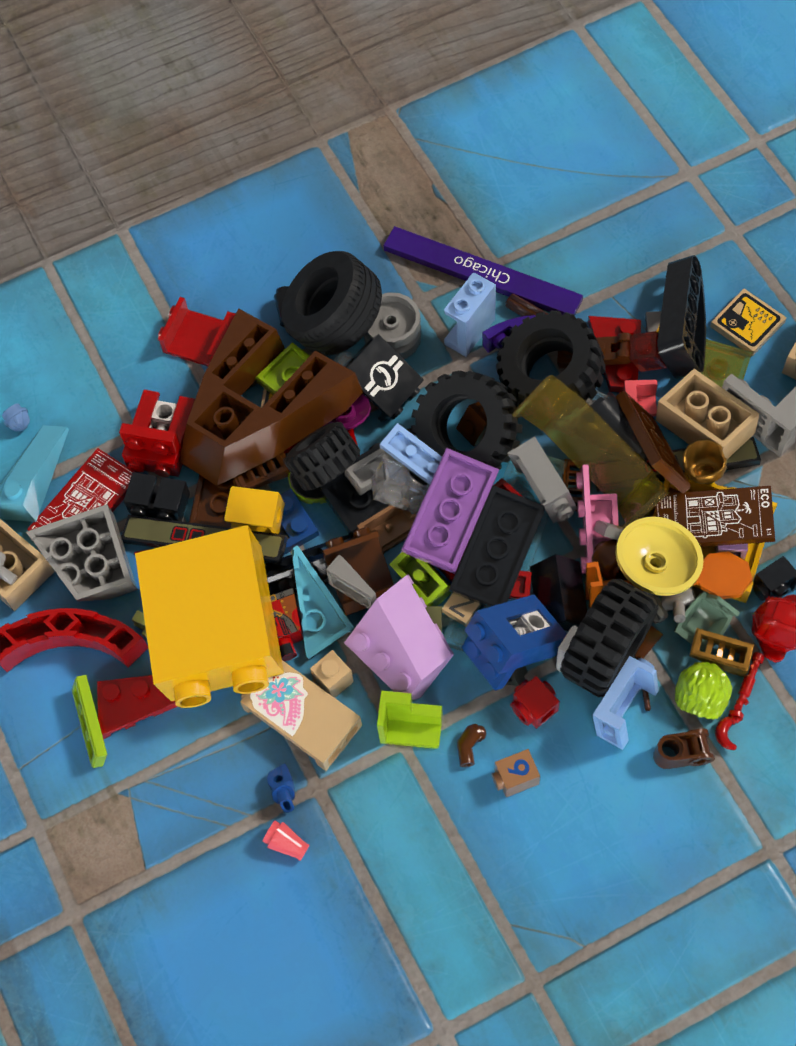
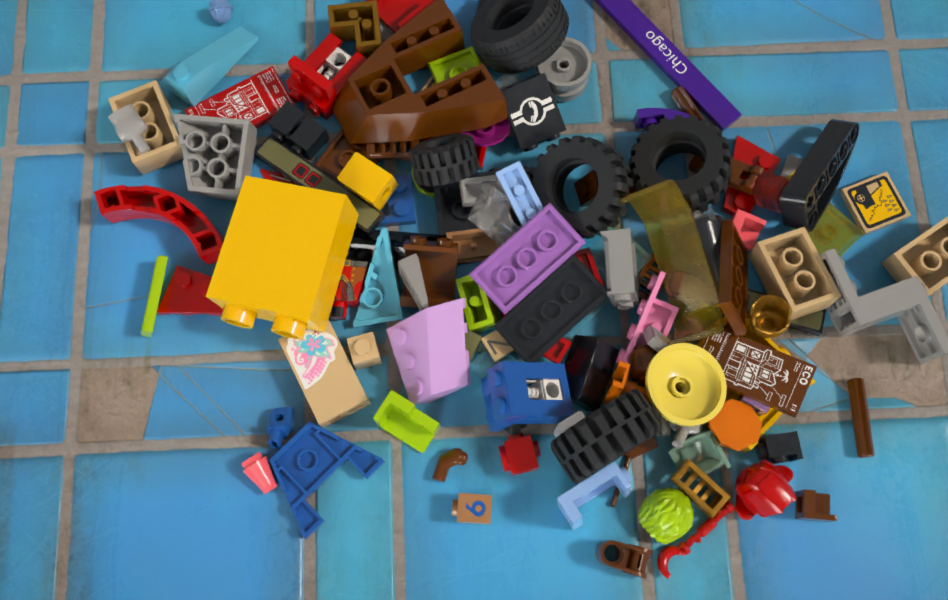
camera: 20 degrees right, 10 degrees up
light blue panel [444,273,496,357] -> none
none -> blue wing [269,421,385,539]
none -> pearl gold brick [327,0,382,59]

